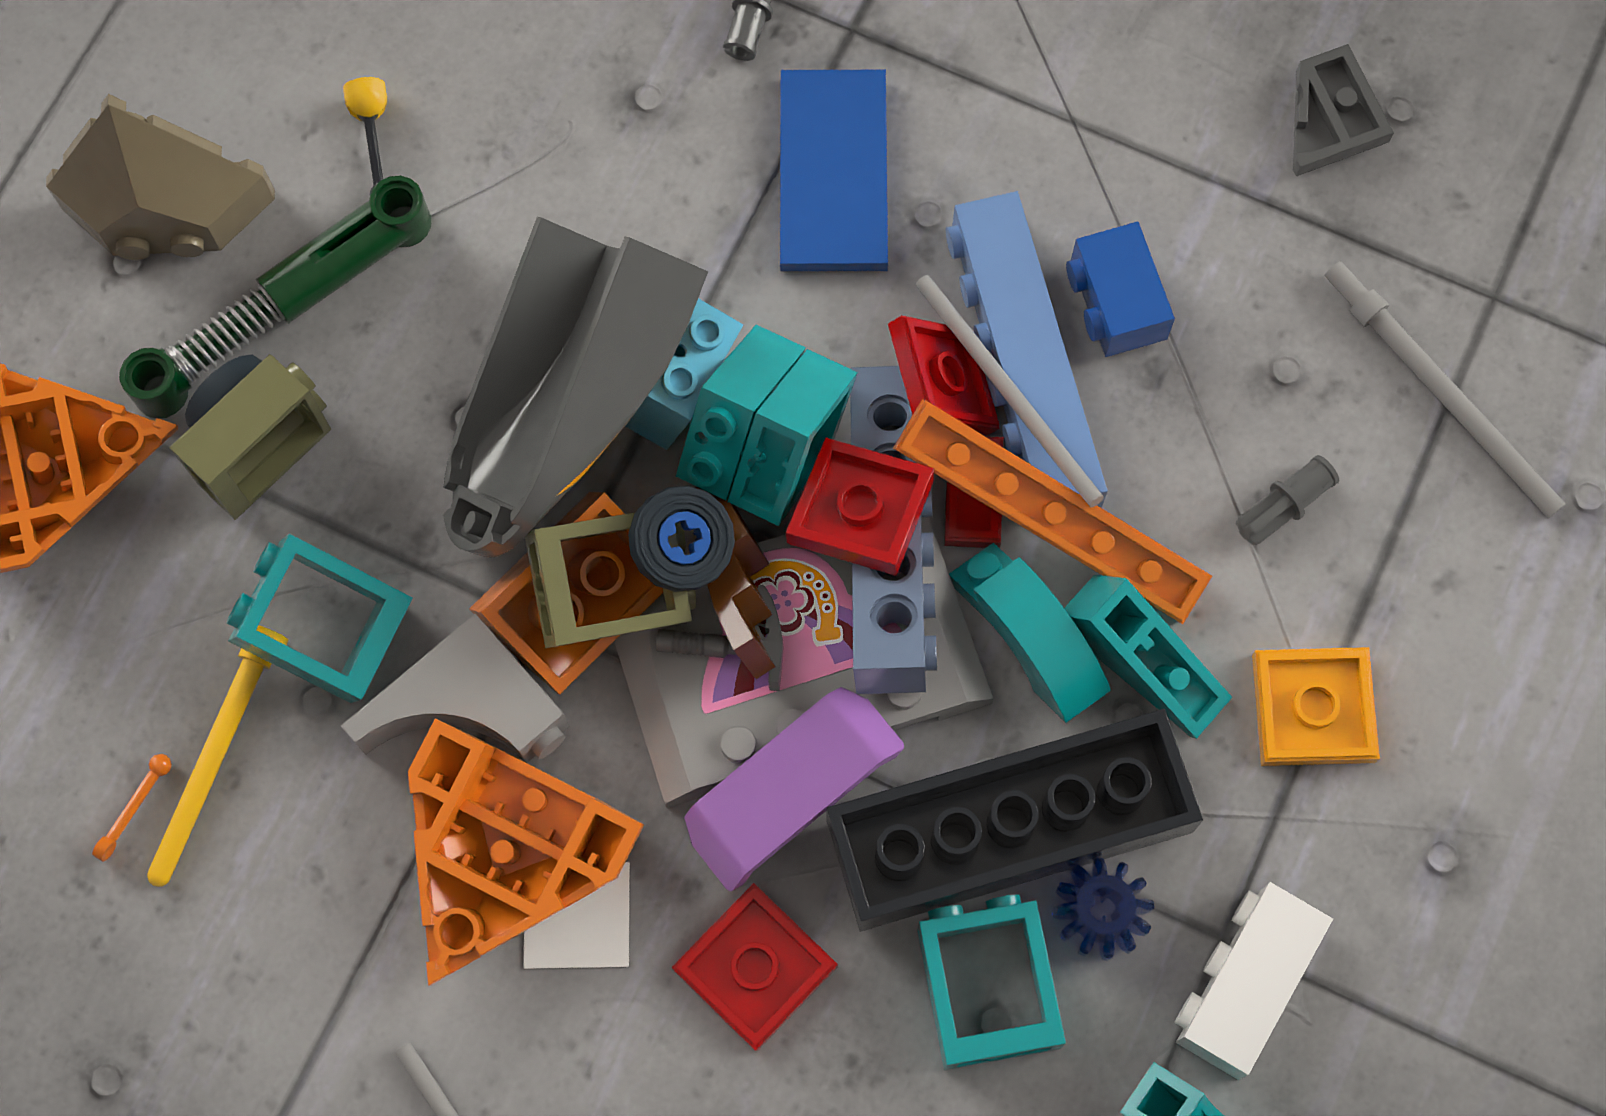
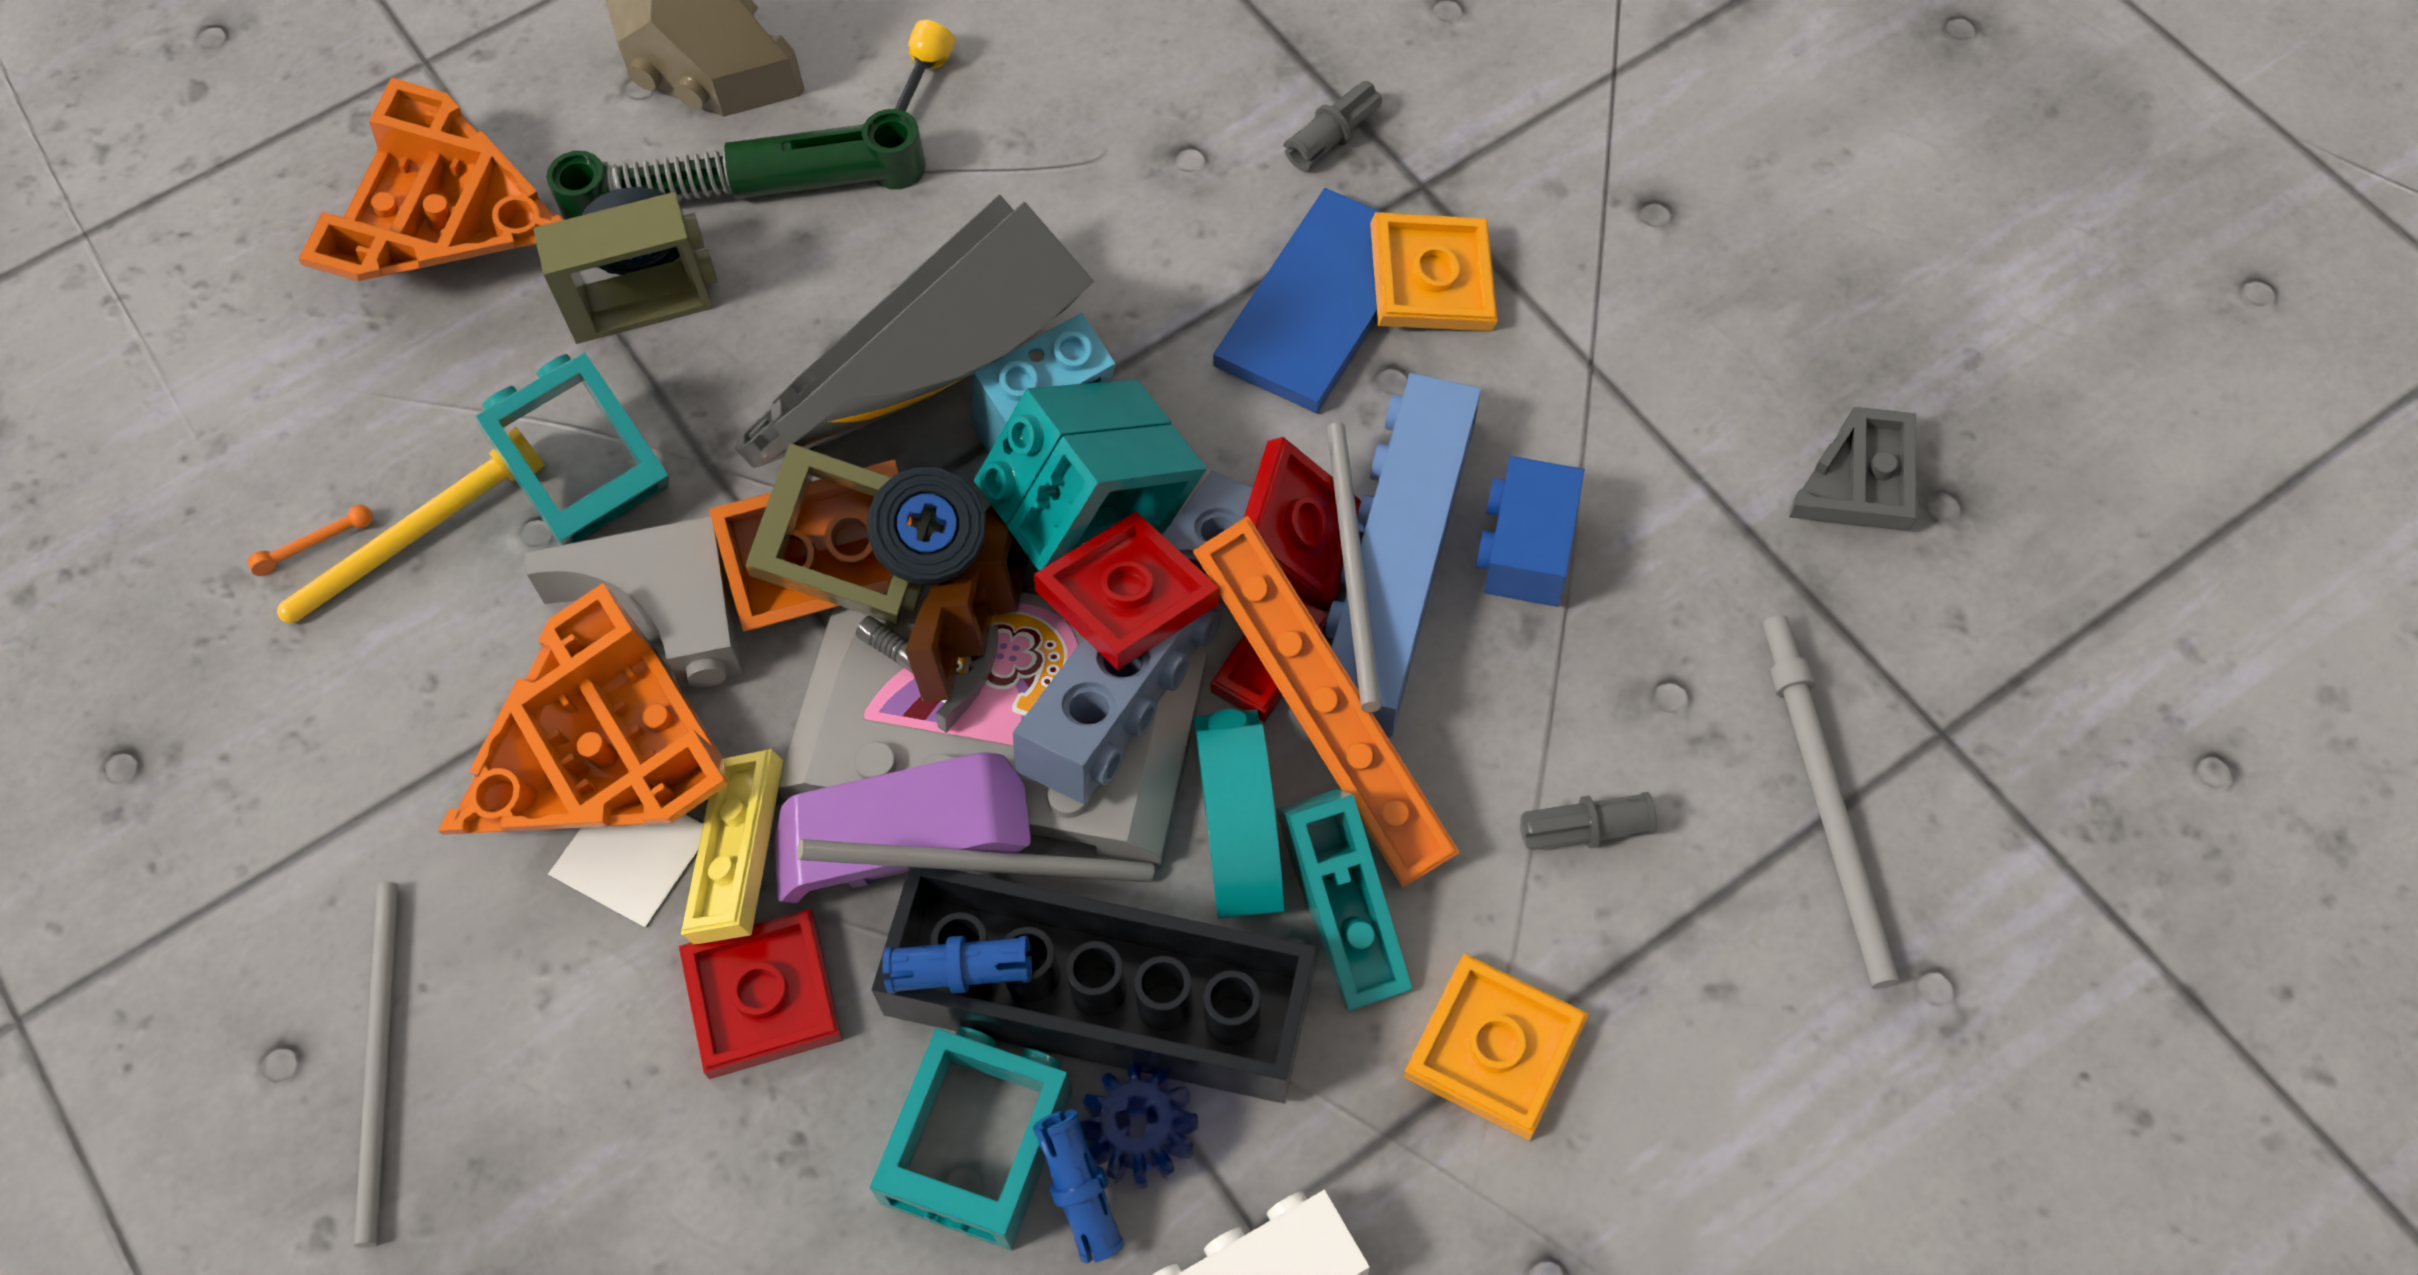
camera: 30 degrees right, 10 degrees down
none -> light yellow tile [681,749,784,945]
none -> light grey axle [797,839,1155,882]
none -> blue pin [883,935,1032,994]
none -> blue pin [1033,1109,1124,1263]
none -> light orange tile [1370,212,1498,331]

